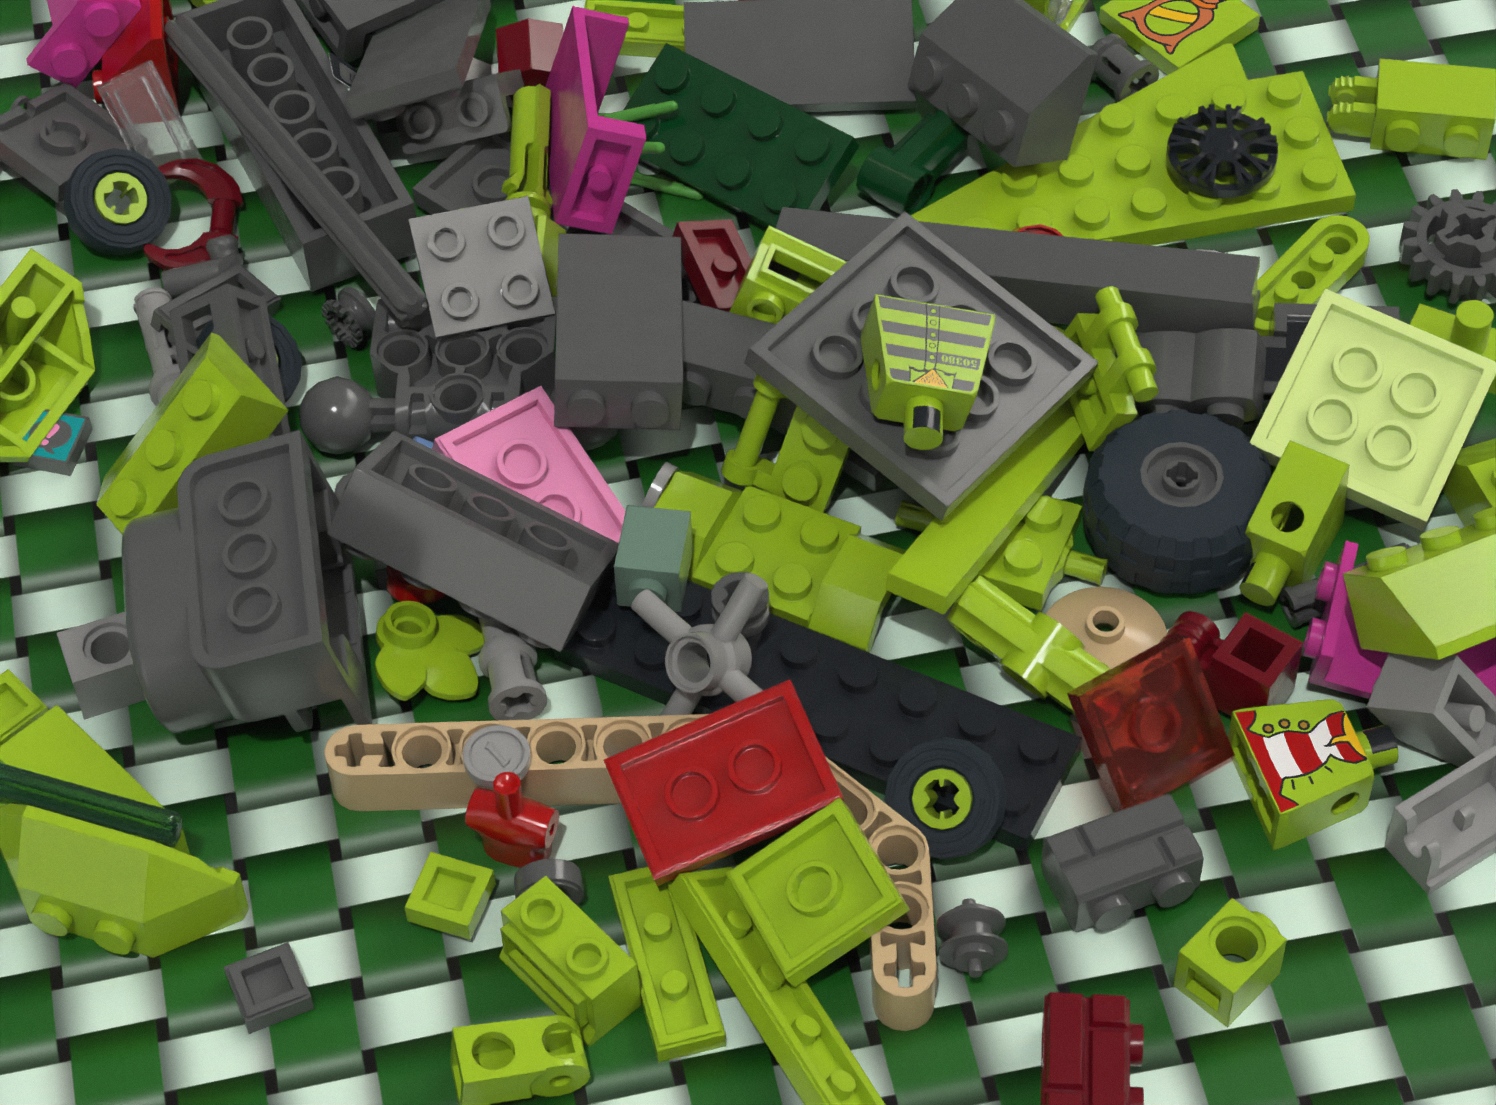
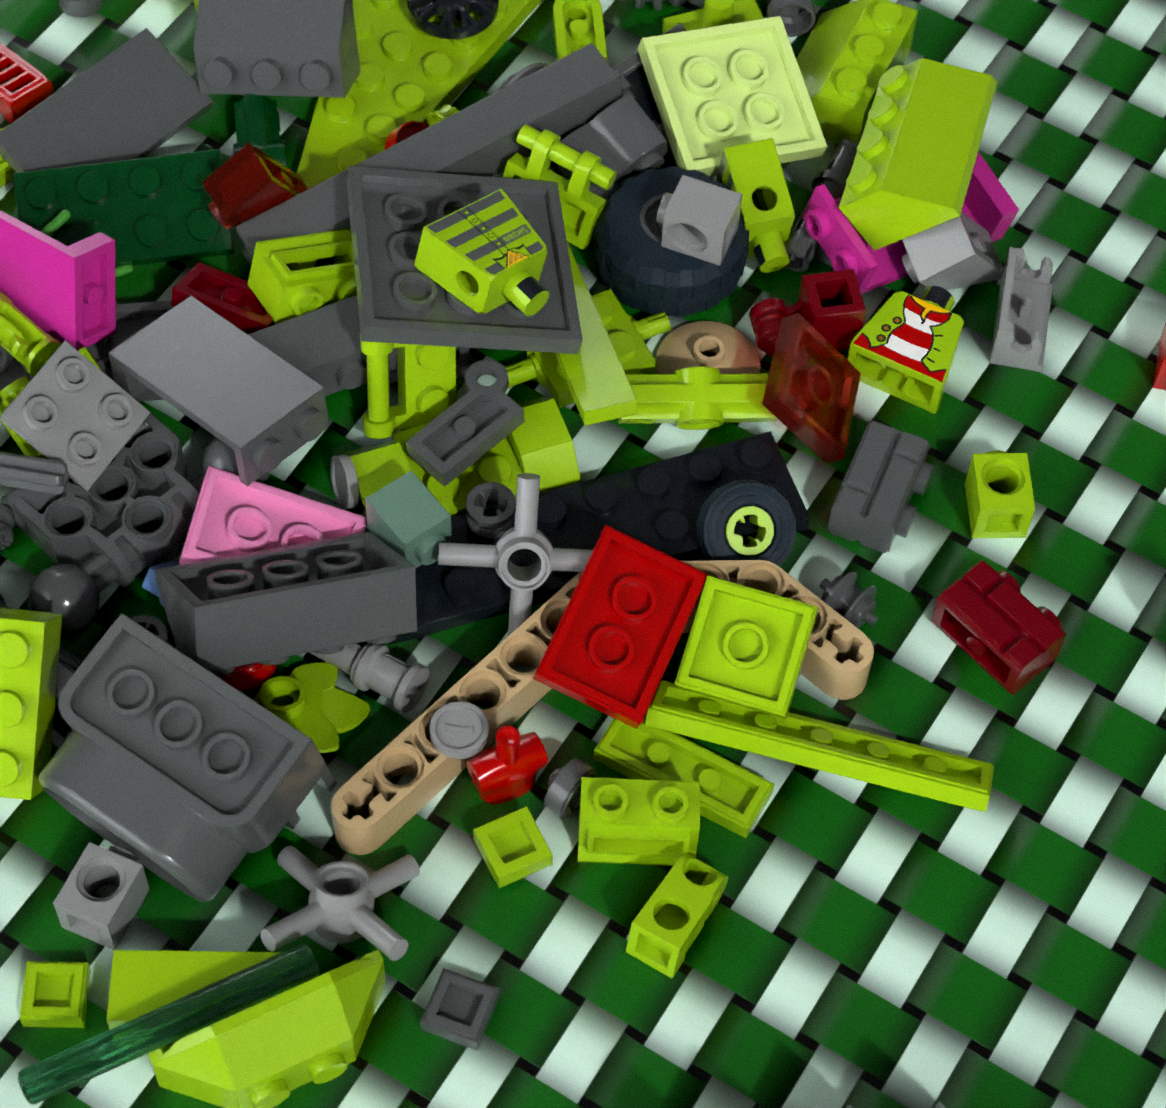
camera: 50 degrees left, 5 degrees up
none -> clear red brick [202,143,308,229]
none -> light grey bar [260,846,420,961]
none -> dark grey hinge [406,359,525,487]
none -> light grey brick [656,175,742,266]

